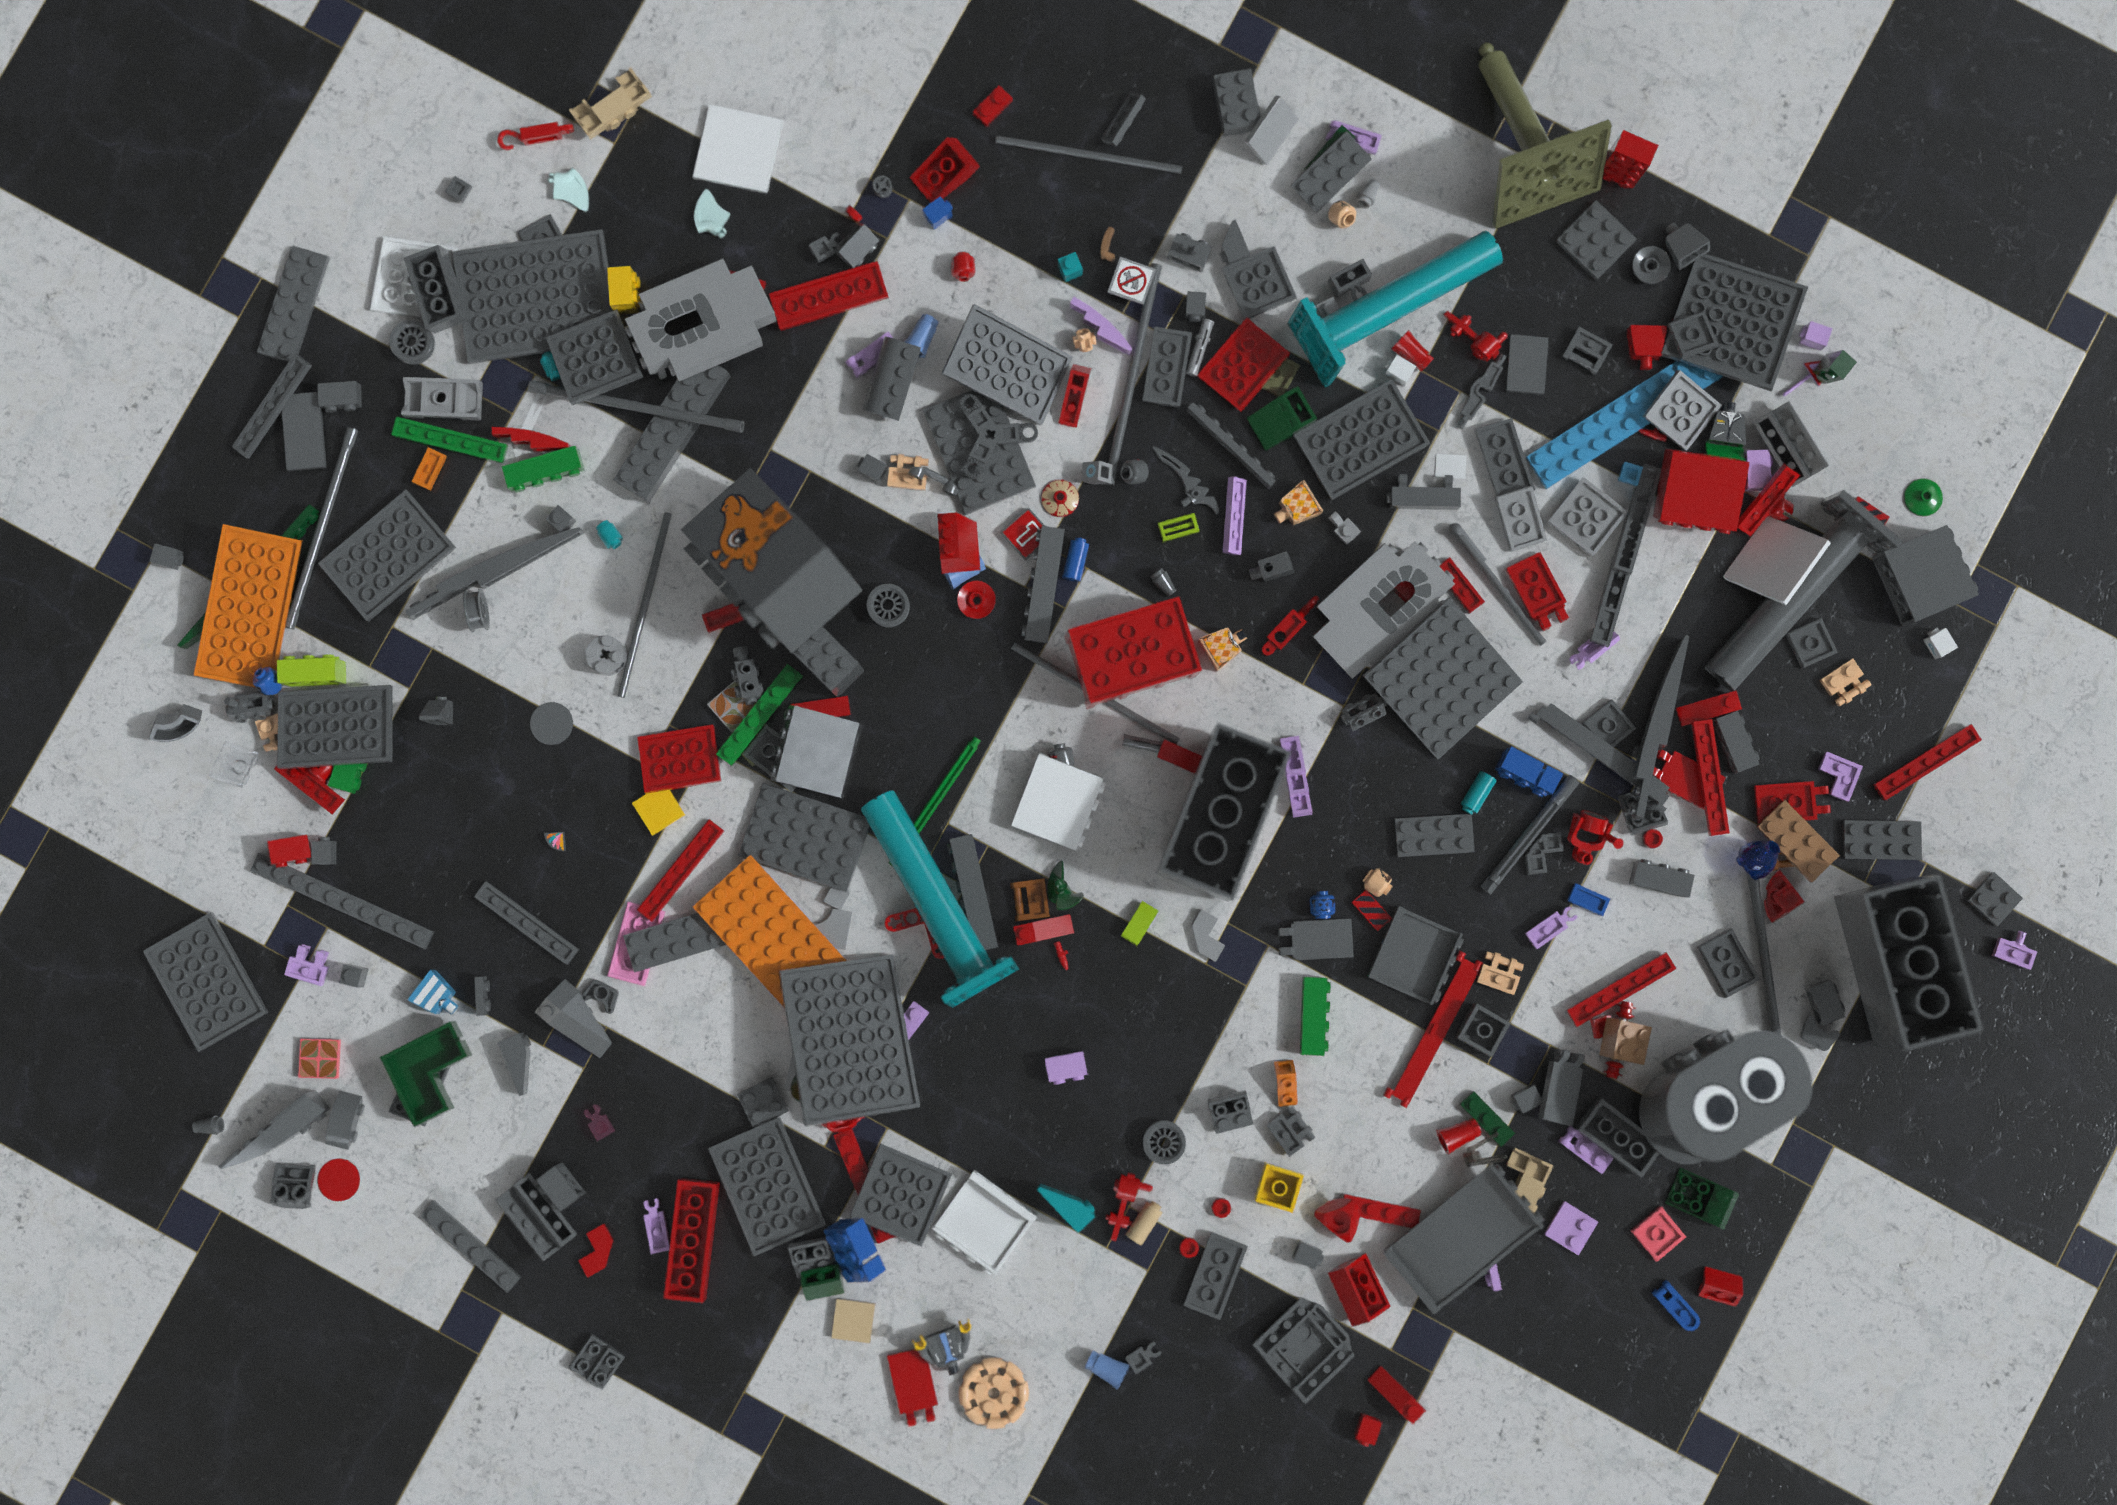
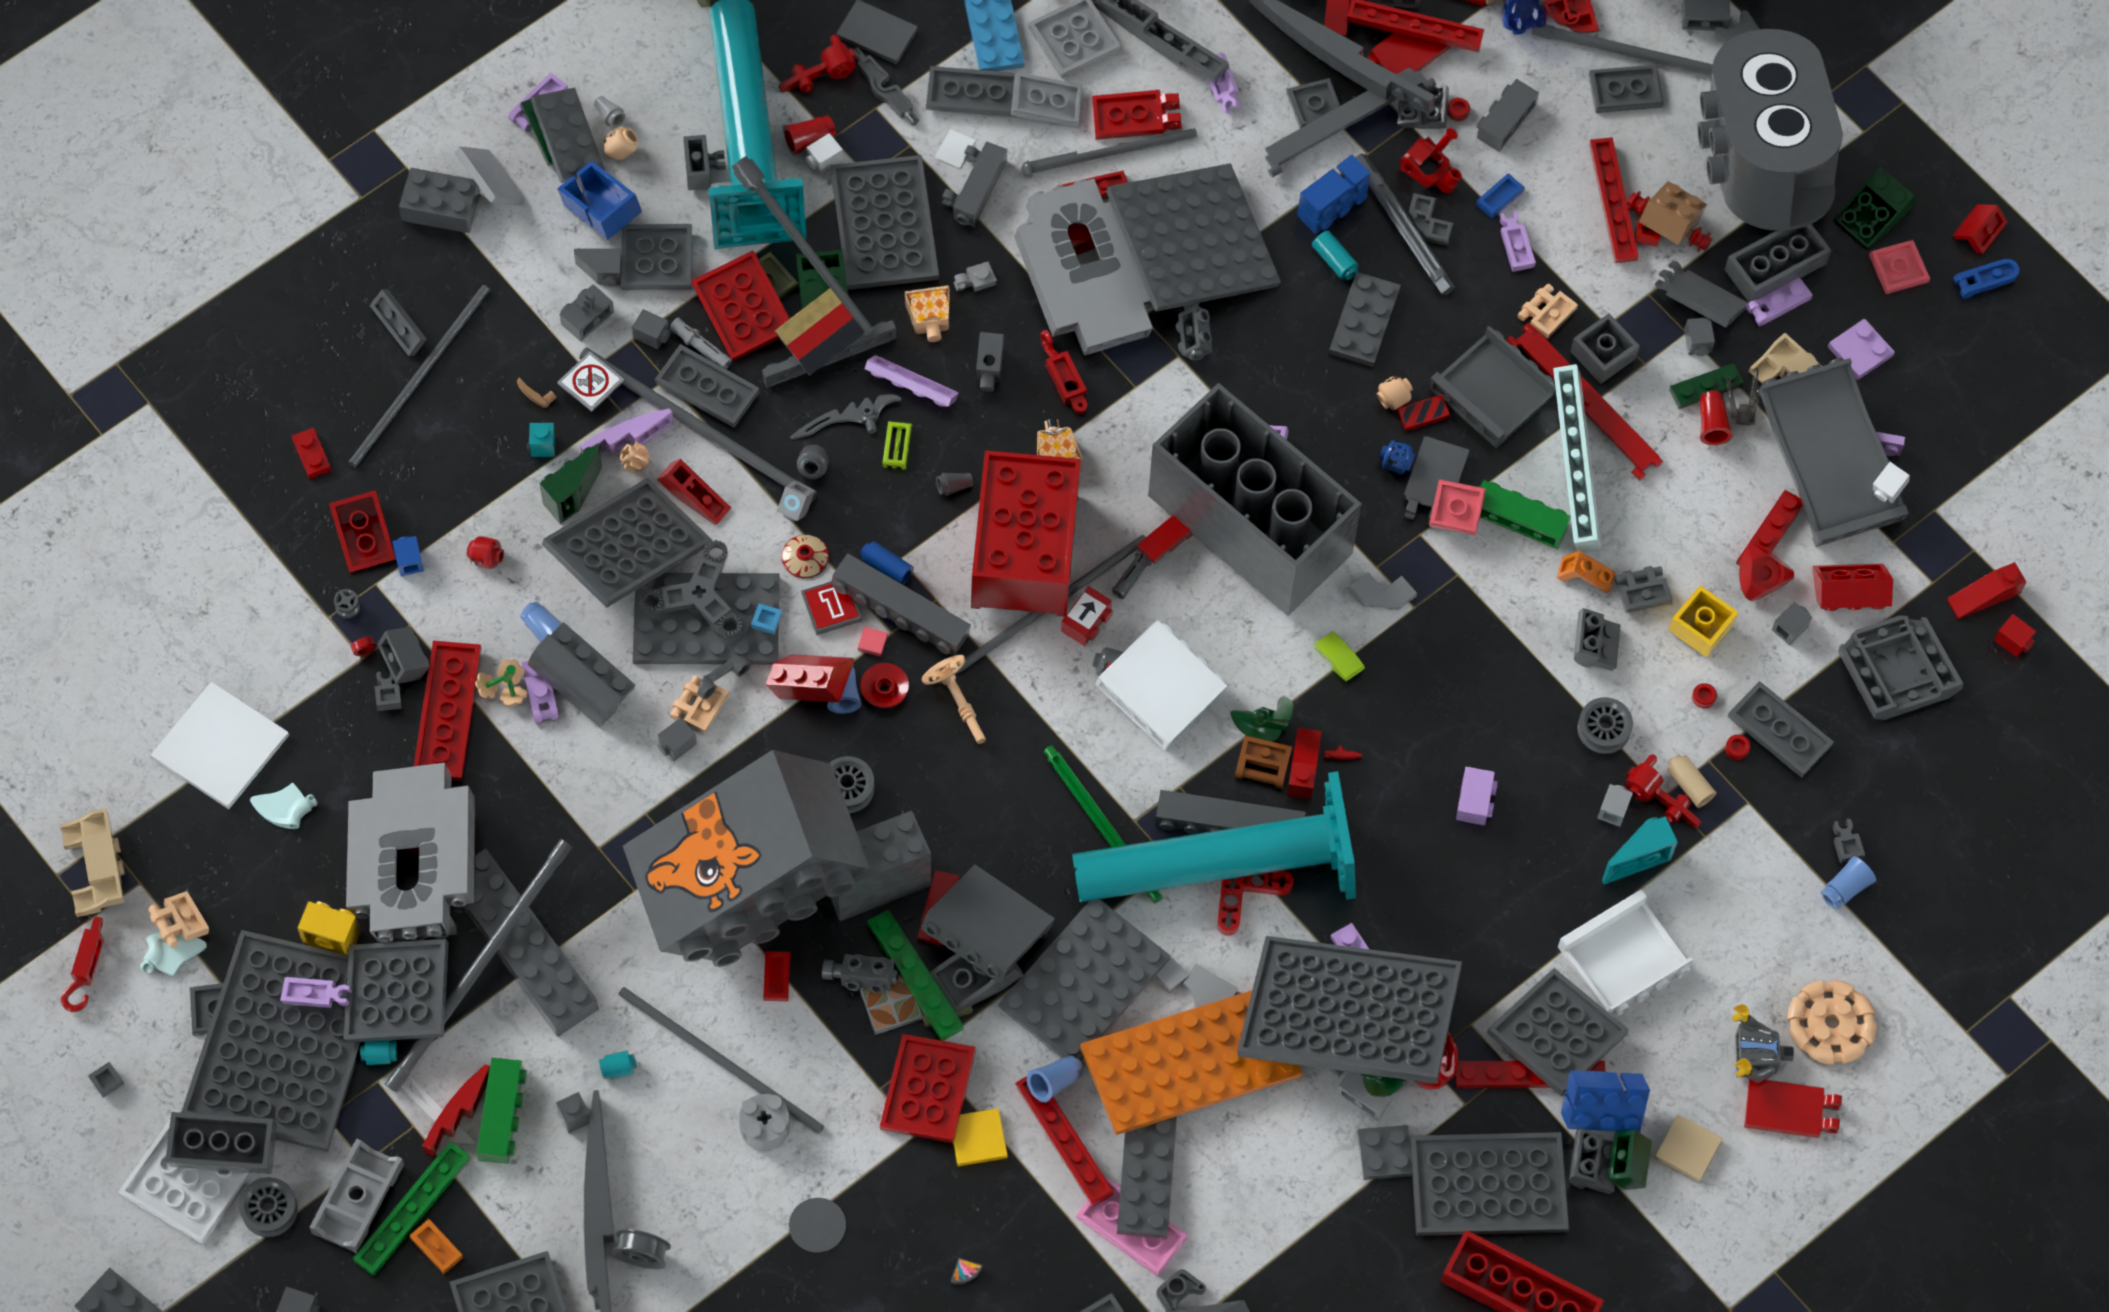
camera: 70 degrees left, 20 degrees down
none -> light nougat plate [148,891,209,948]
none -> lavender plate [280,977,352,1008]
none -> light nougat plant [475,659,528,707]
none -> dark green slope [539,444,602,524]
none -> blue piece [557,161,642,240]
none -> flag [731,156,874,376]
none -> dark azure plate [751,603,782,635]
none -> coral tile [858,627,888,657]
none -> light nougat dish [922,655,986,744]
none -> medium blue plant [1027,1055,1083,1102]
none -> brick [1061,586,1113,646]
none -> coral tile [1429,479,1486,536]
none -> light aqua brick [1553,364,1601,552]
none -> light grey brick [1597,784,1633,827]
none -> white brick [1873,462,1909,503]

